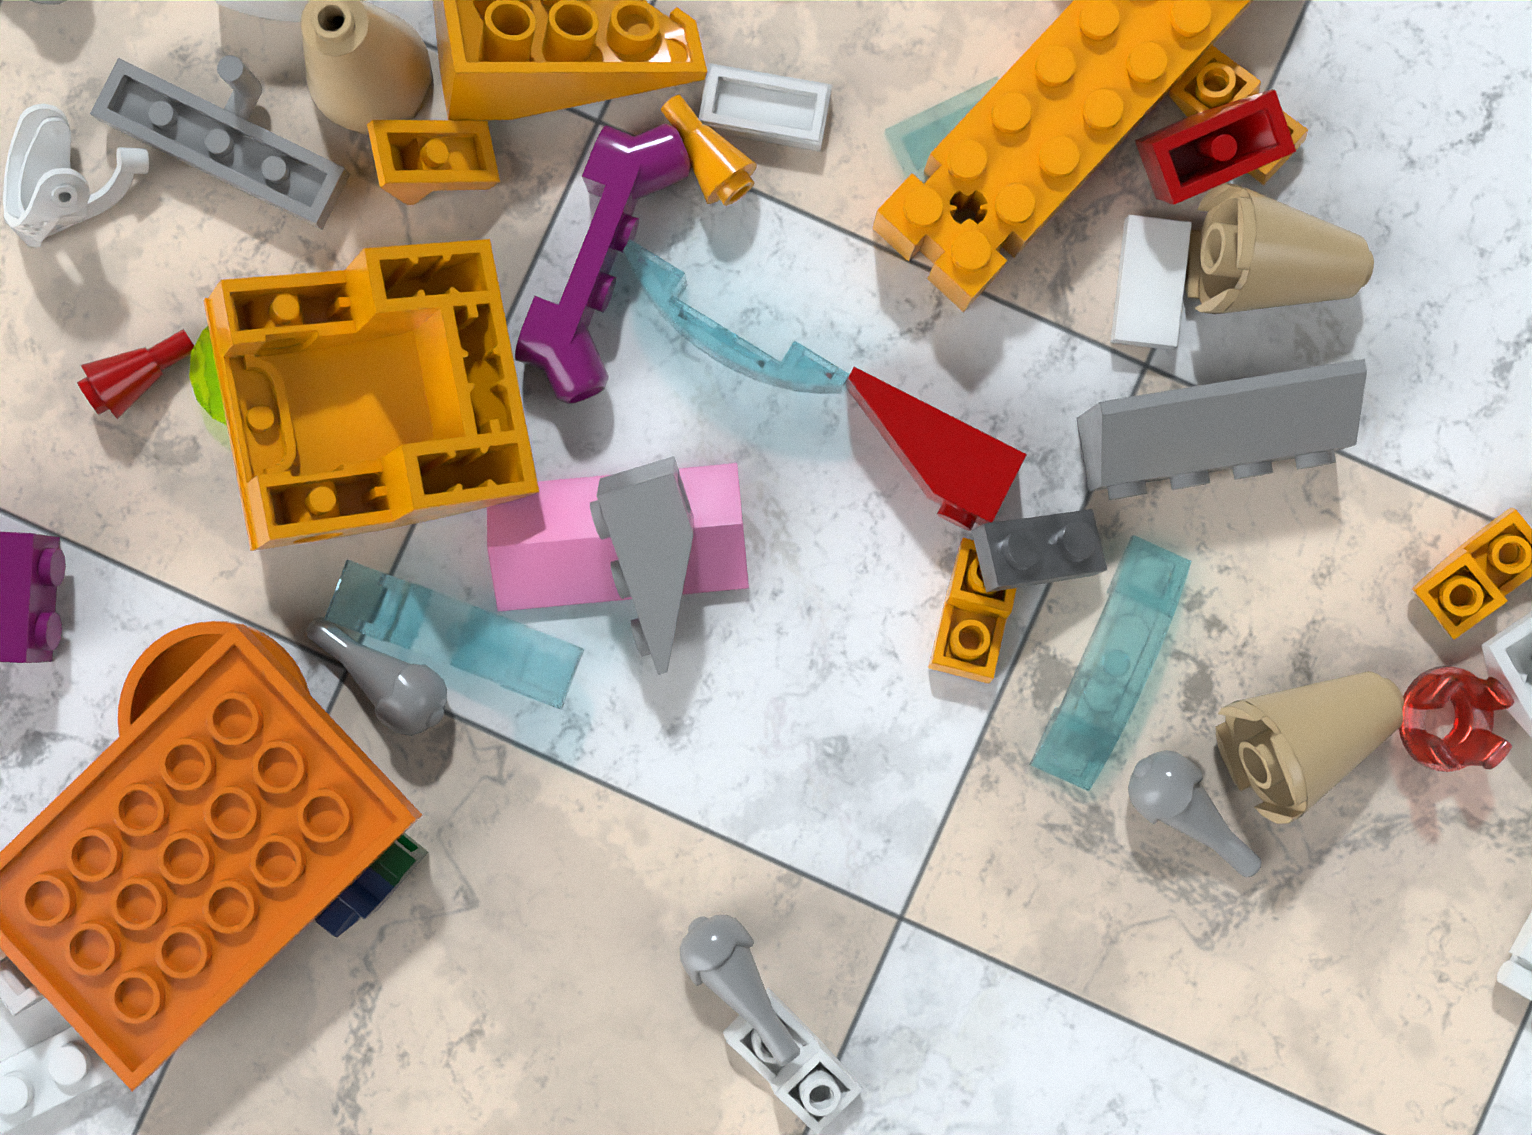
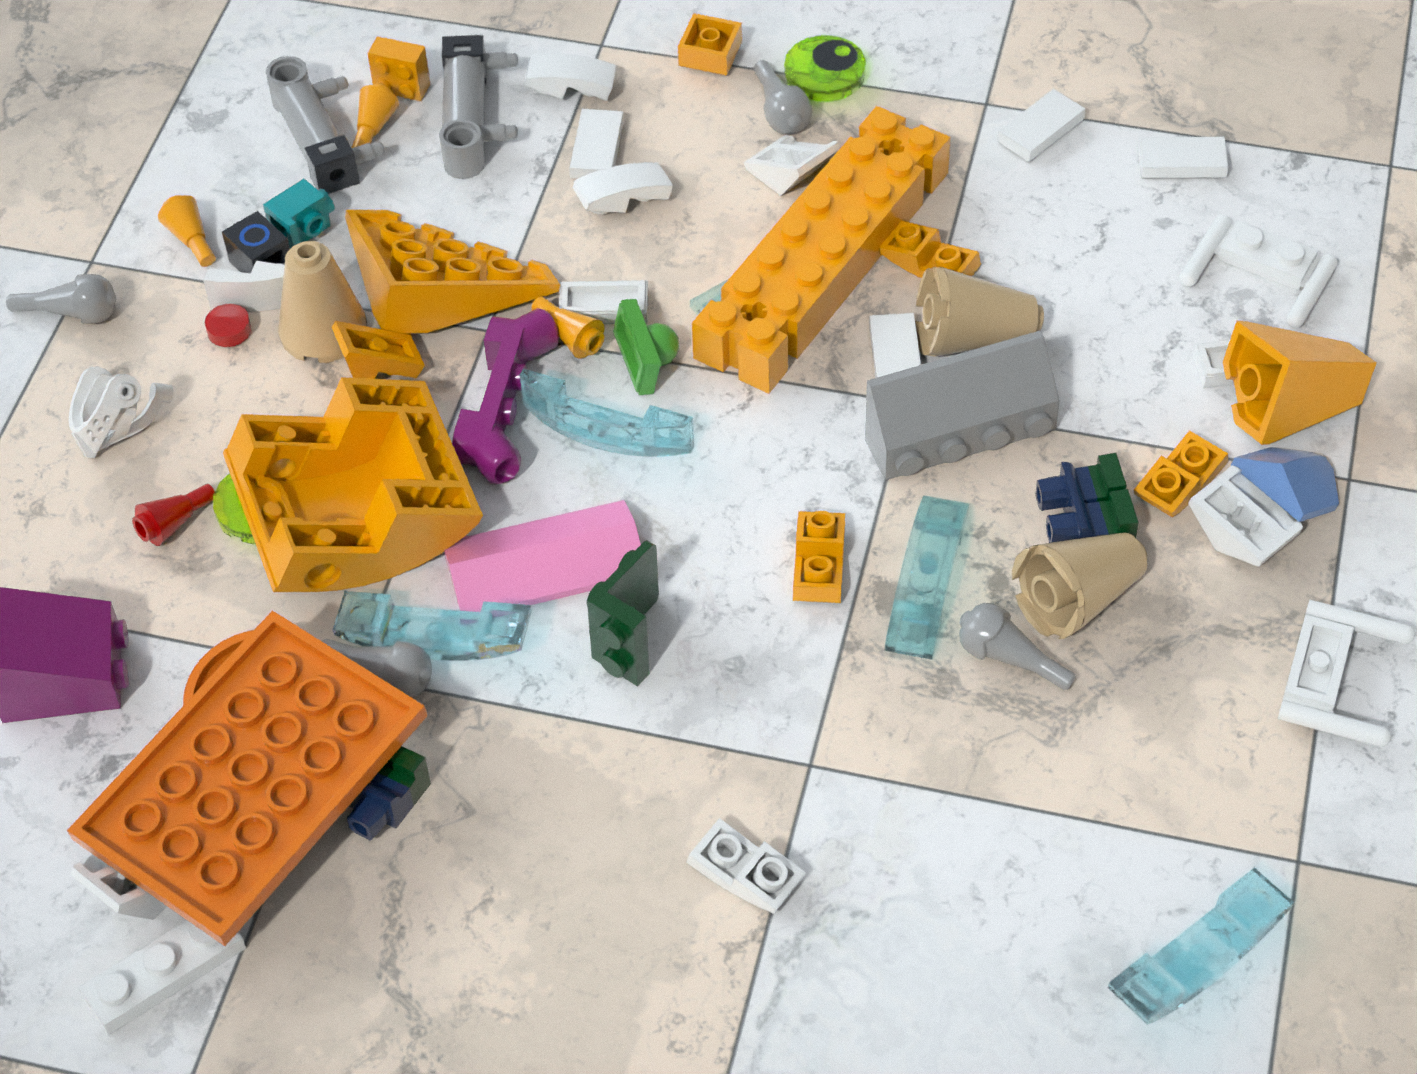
camera: 10 degrees left, 35 degrees down
light grey plate [90,55,350,230] -> none
light grey slope [590,456,694,675] -> none
light grey piece [680,915,800,1066] -> none
red slope [845,367,1027,531] -> none
flat silver plate [971,509,1107,593] -> none
red slope [1135,89,1297,205] -> none
clear red piece [1399,666,1514,772] -> none
none -> red tile [205,304,251,347]
none -> dark green bracket [586,540,659,687]
none -> bright green tile [613,298,679,395]
none -> dark blue hips [1035,453,1139,543]

